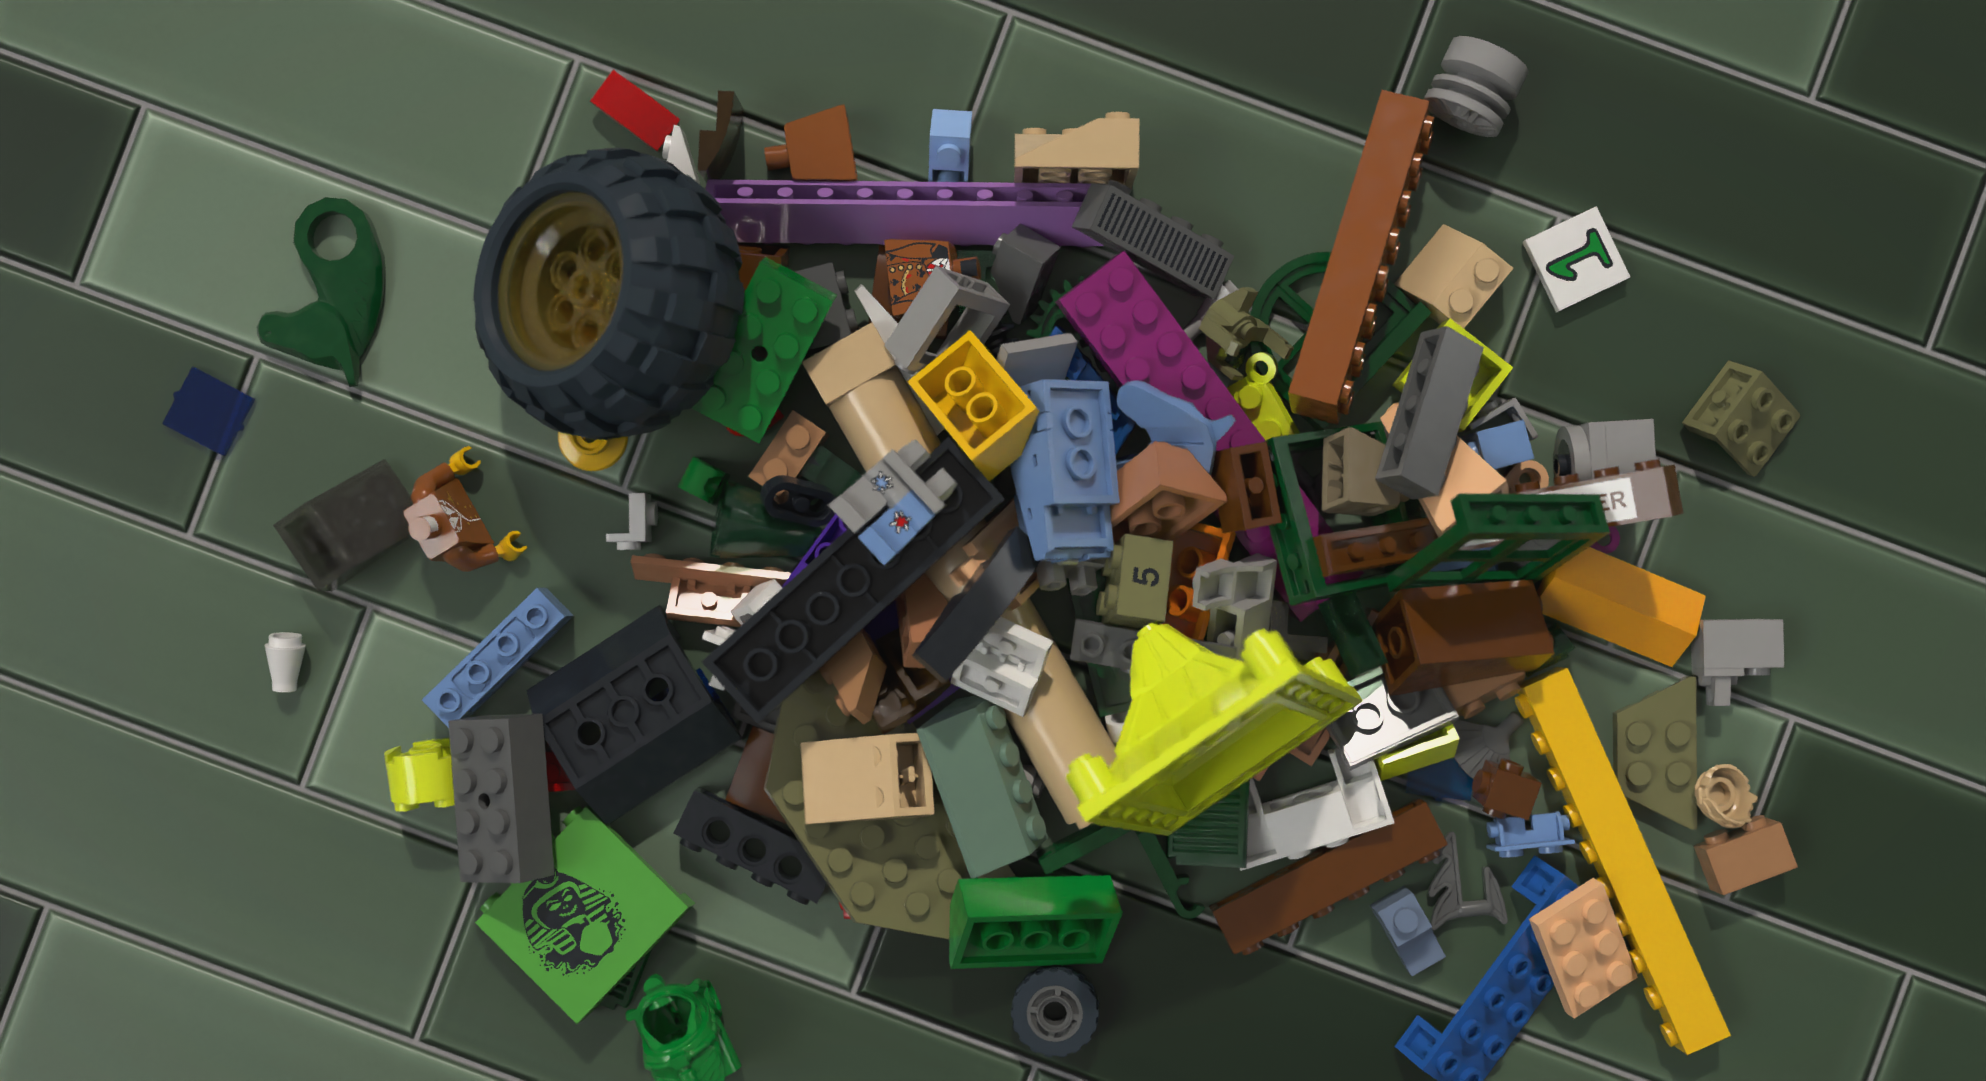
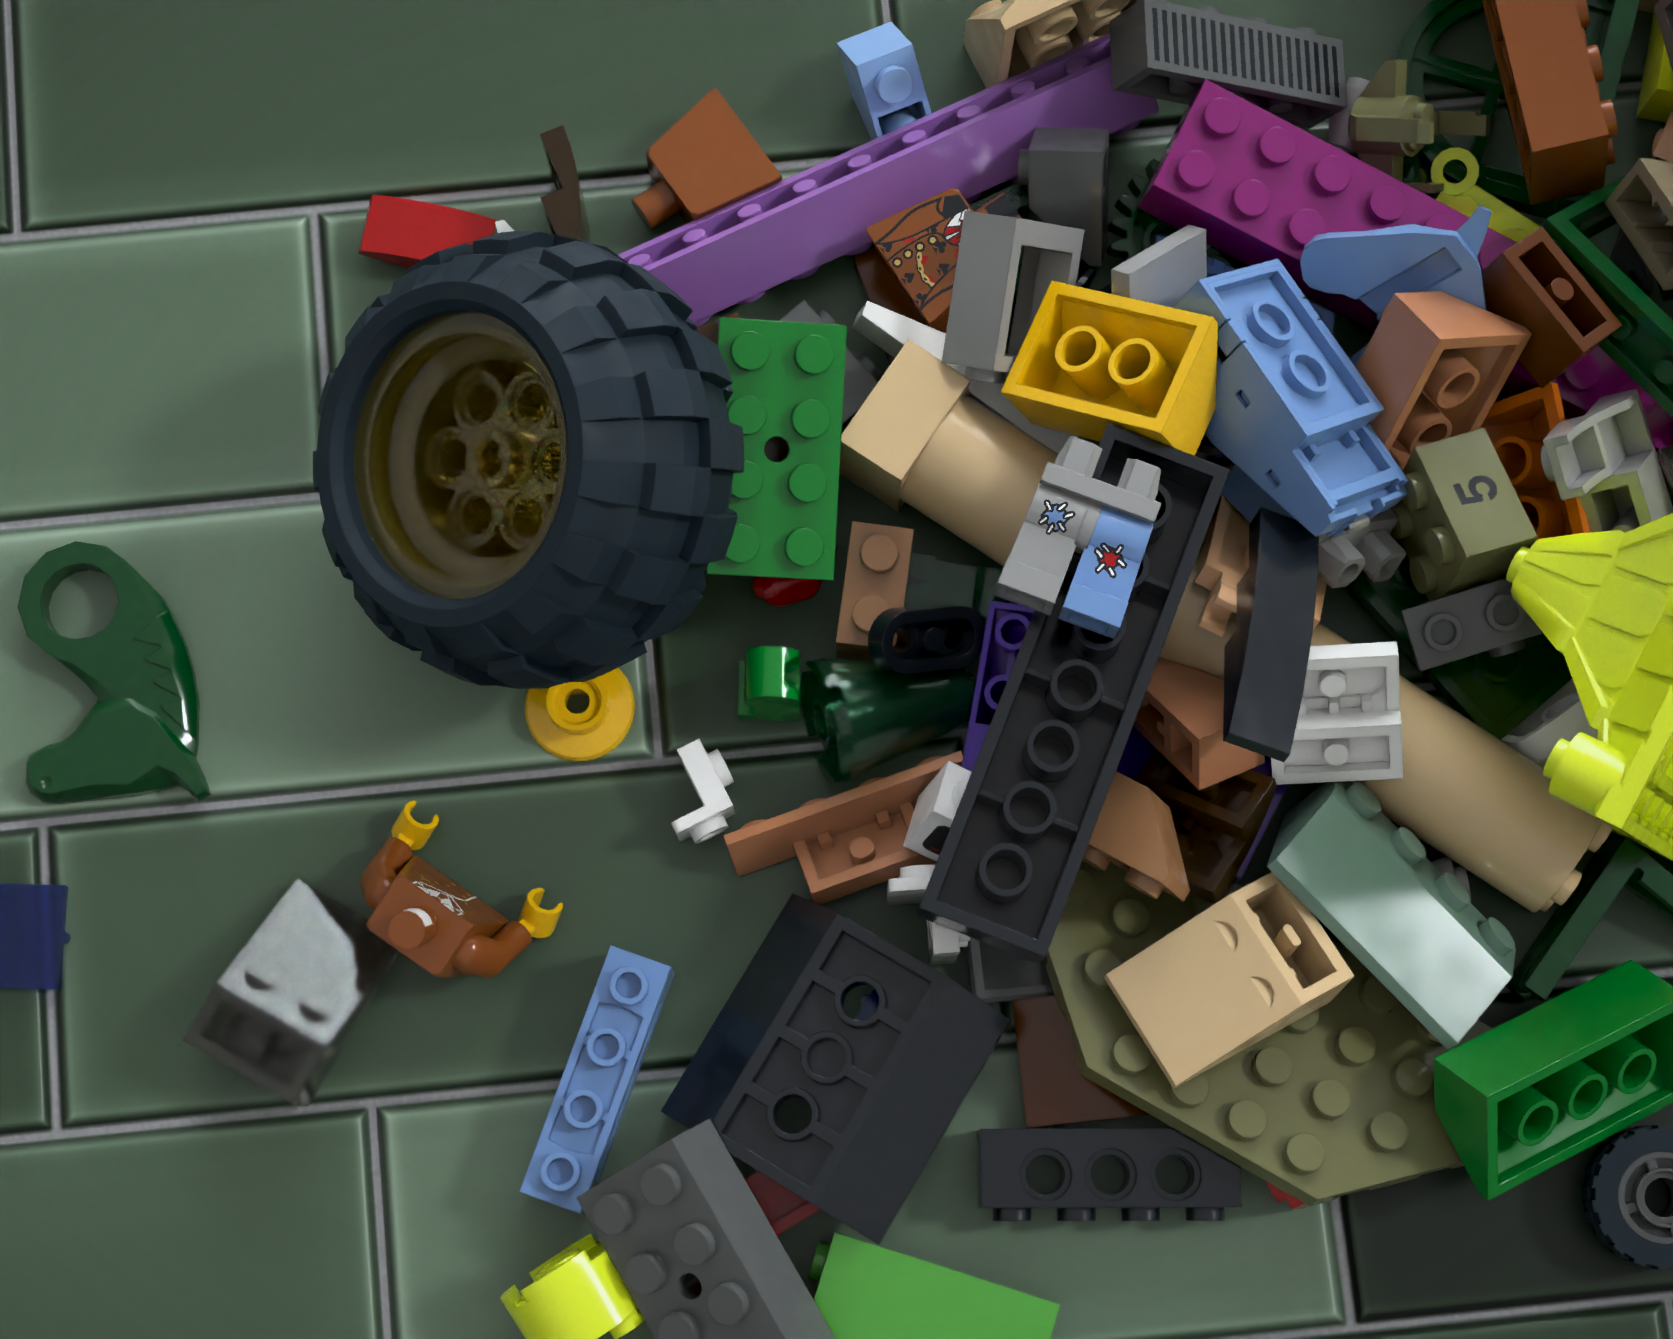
camera: 30 degrees left, 10 degrees down
white cone [264,632,306,692] -> none

